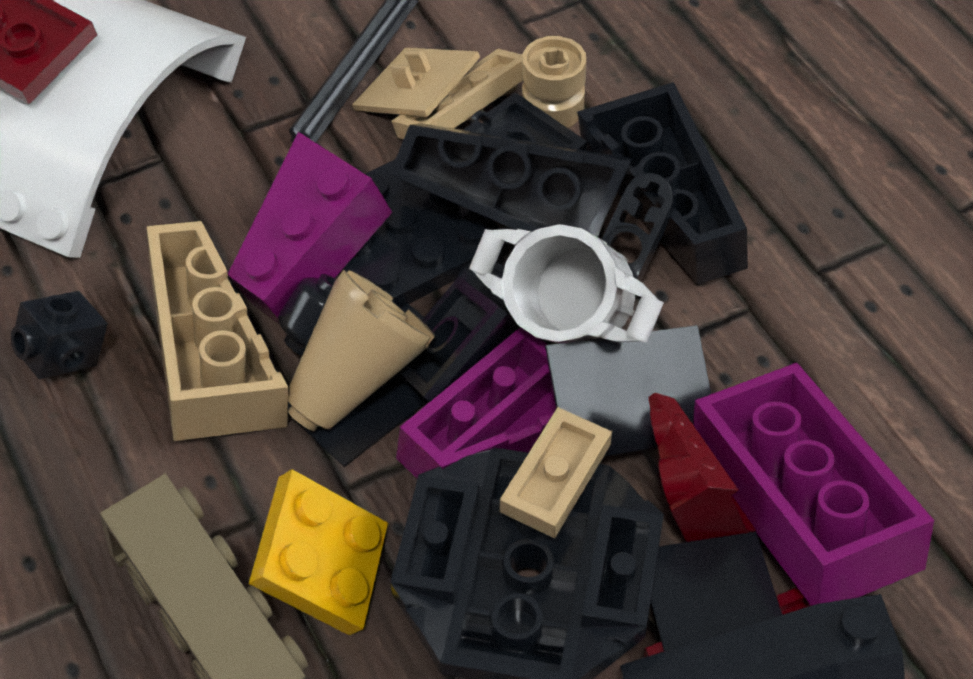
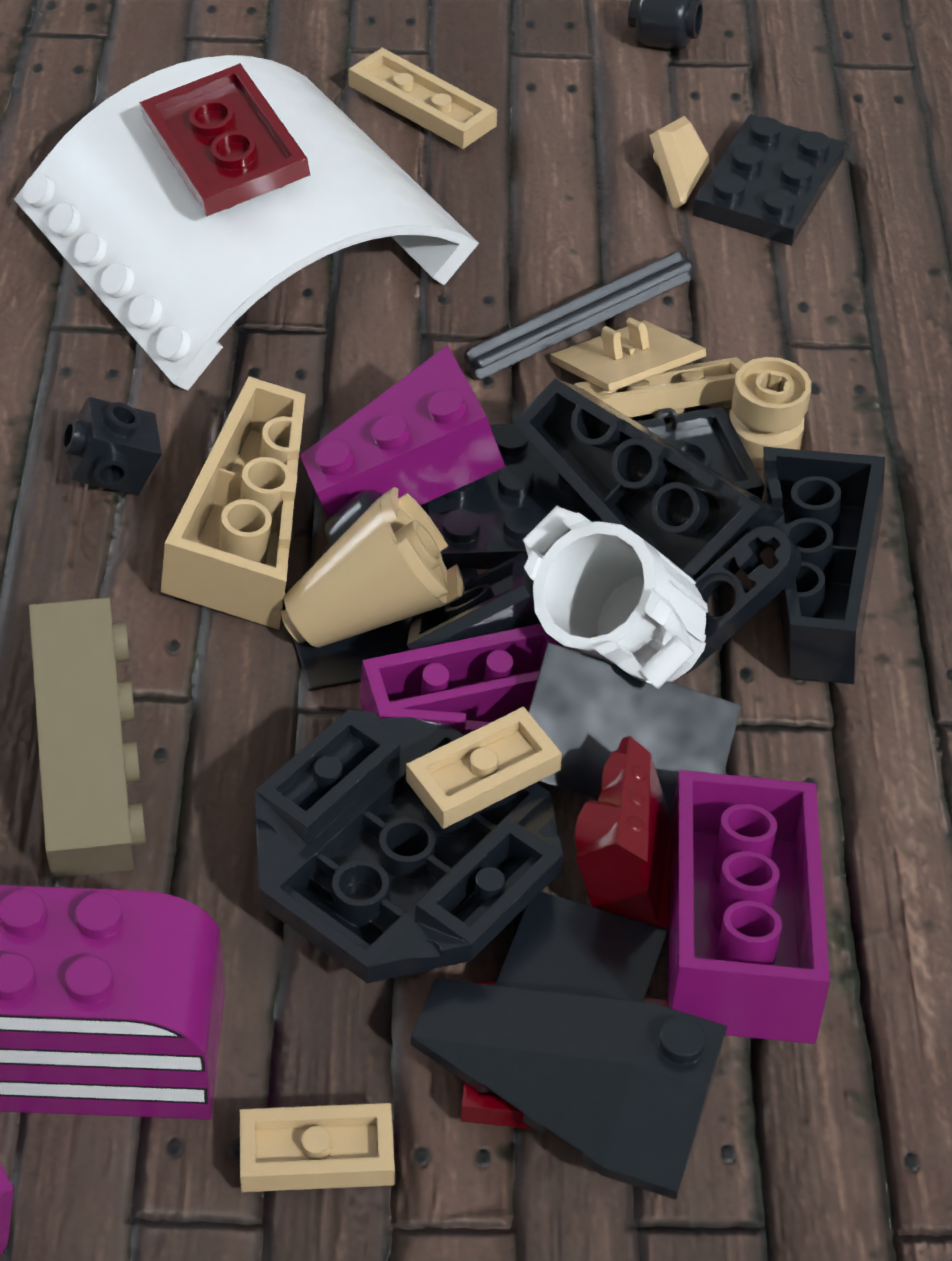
camera: 25 degrees right, 5 degrees down
yellow plate [248,469,388,635] -> none

